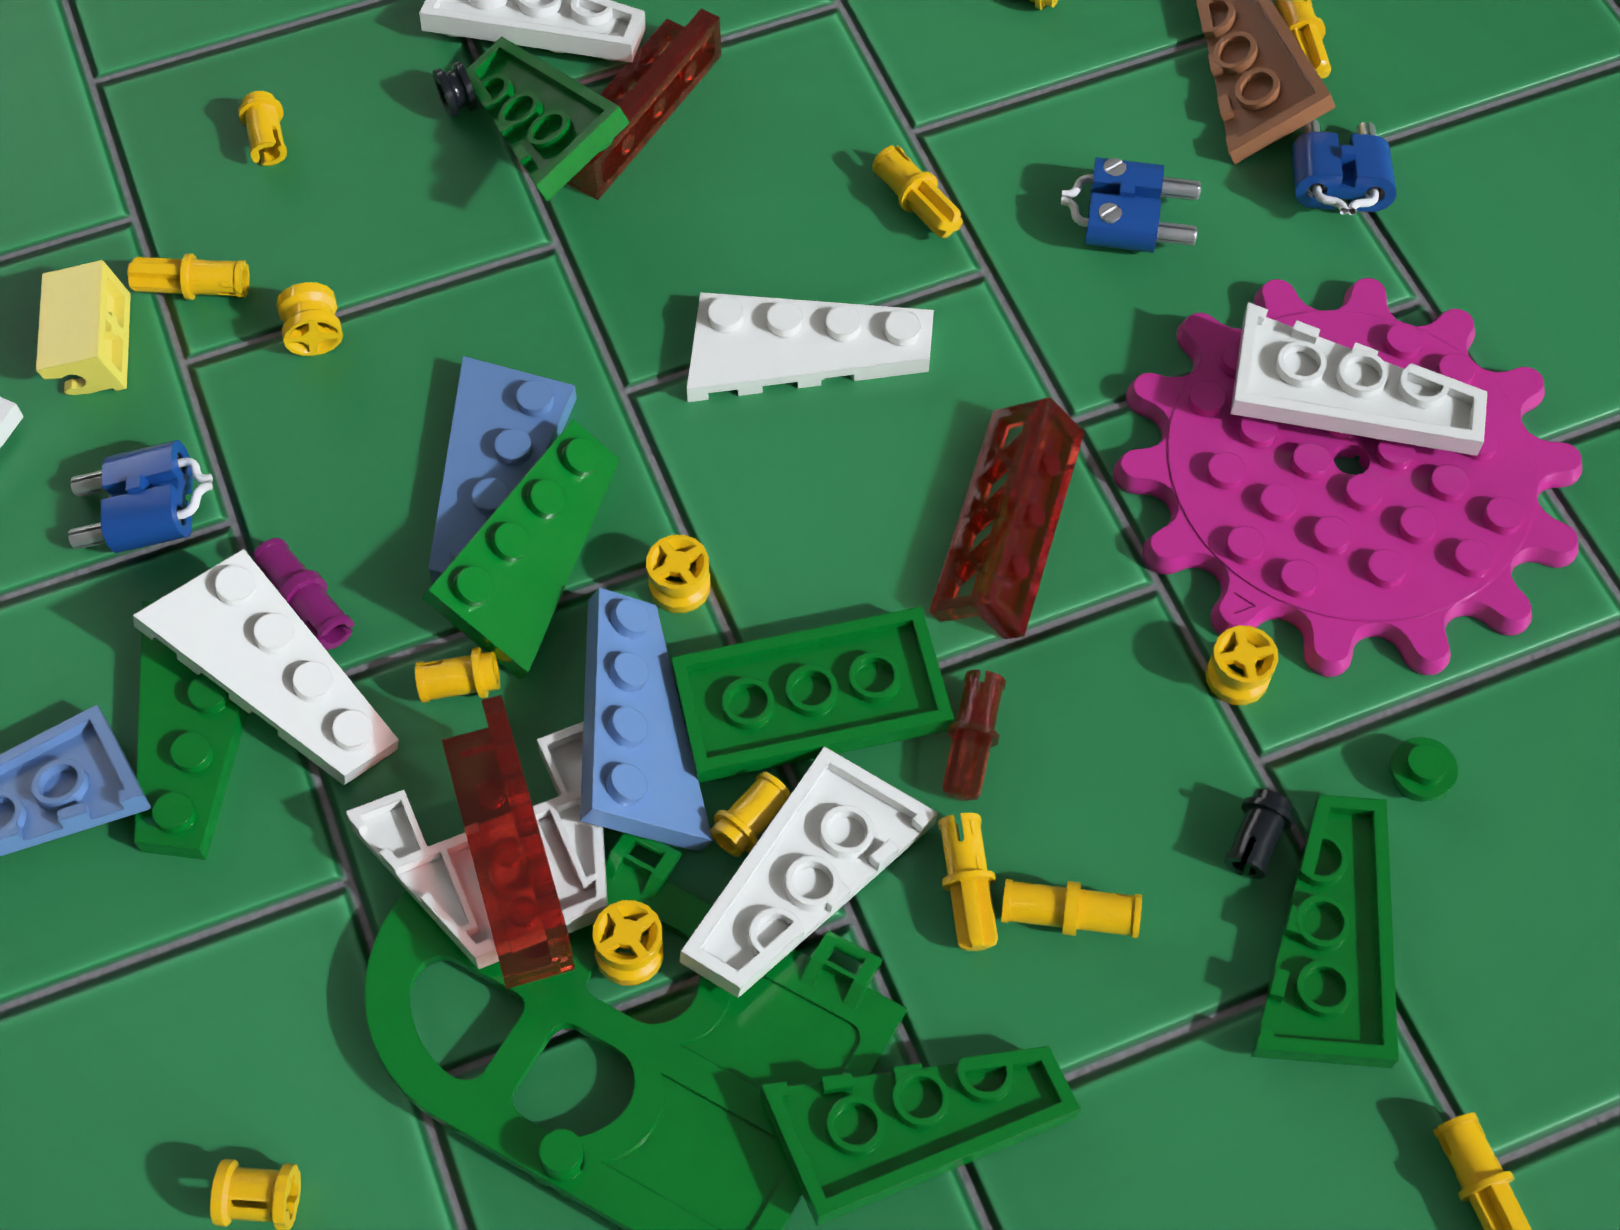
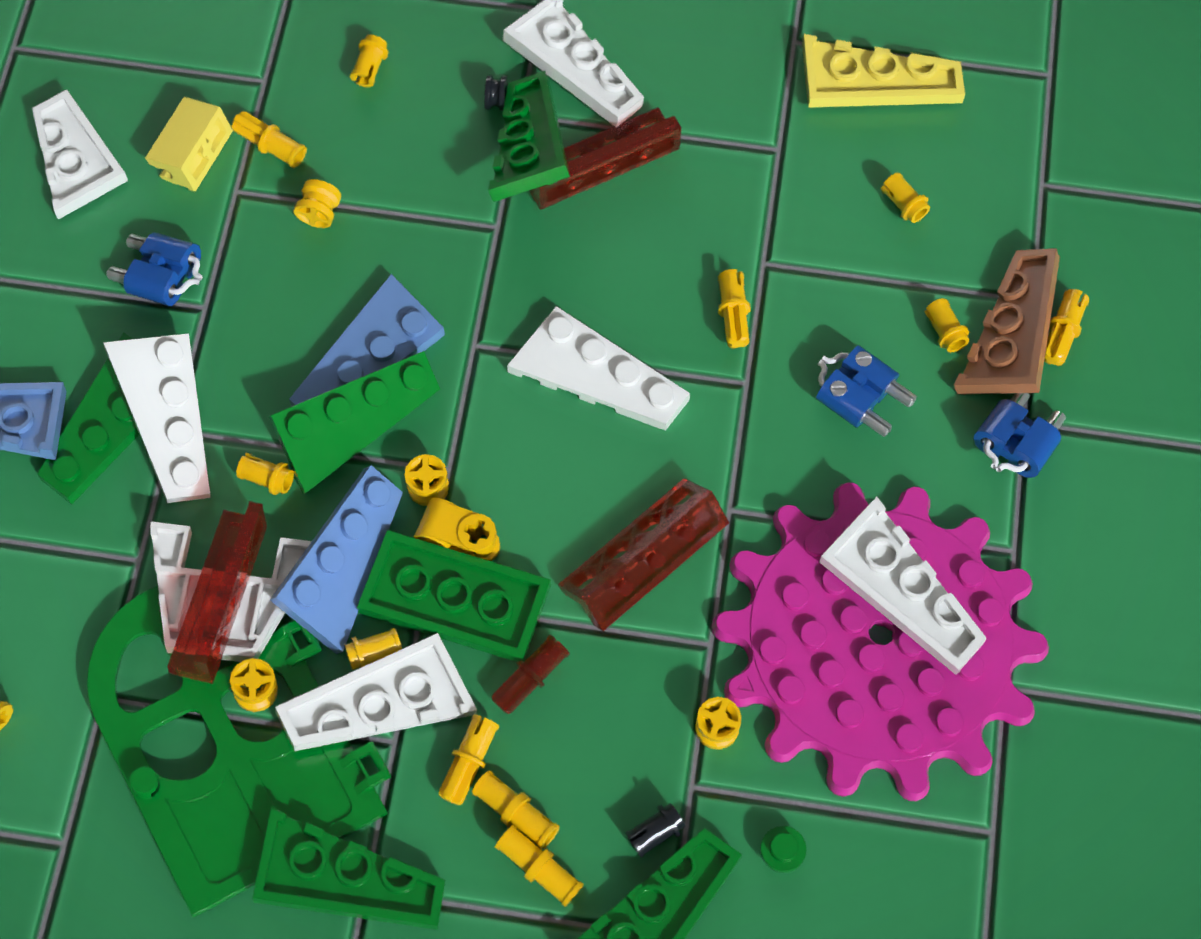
camera: 30 degrees right, 5 degrees up
magenta pin [252,538,354,650] -> none
none -> yellow piece [414,498,500,561]
none -> yellow pin [495,825,584,907]
none -> yellow pin [924,298,969,353]

